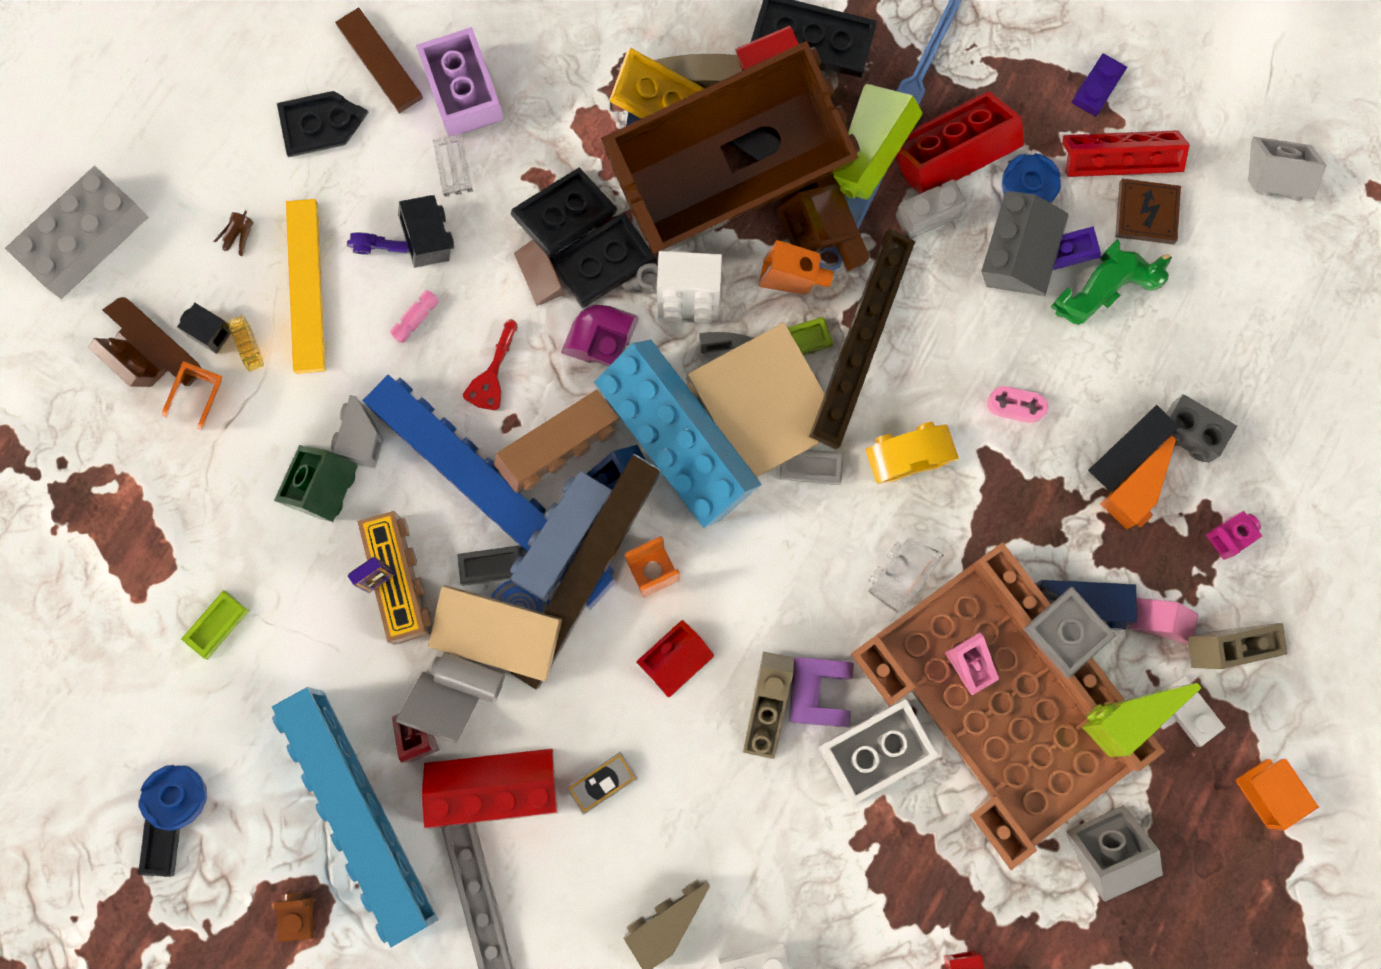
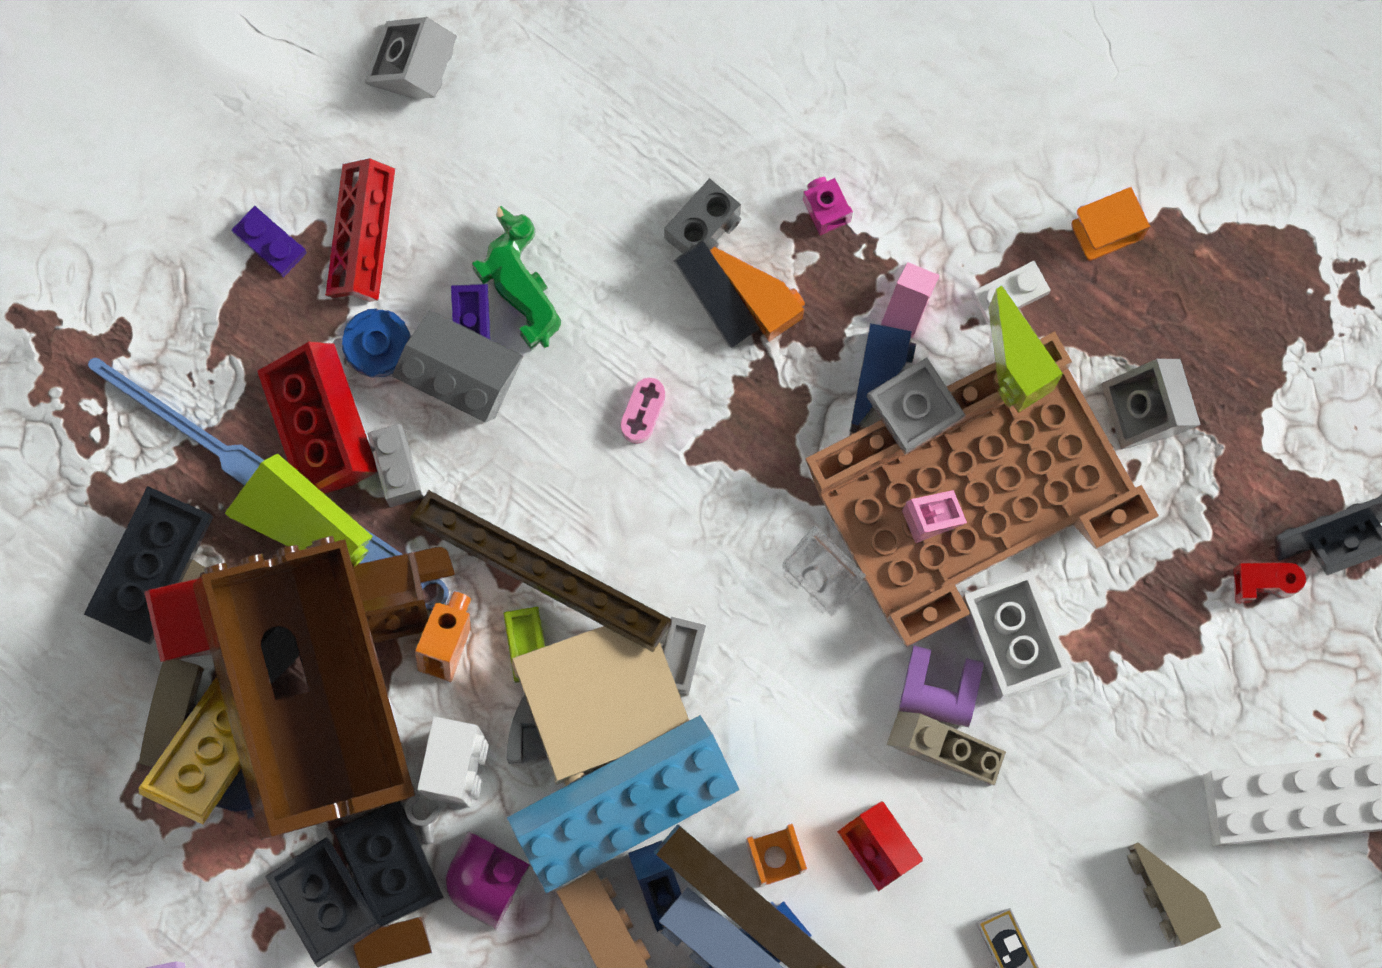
camera: 80 degrees left, 0 degrees up
yellow brick [865,421,959,484] -> none
reddish brown tile [1115,178,1181,245] -> none
dark tan slope [1187,623,1287,669] -> none

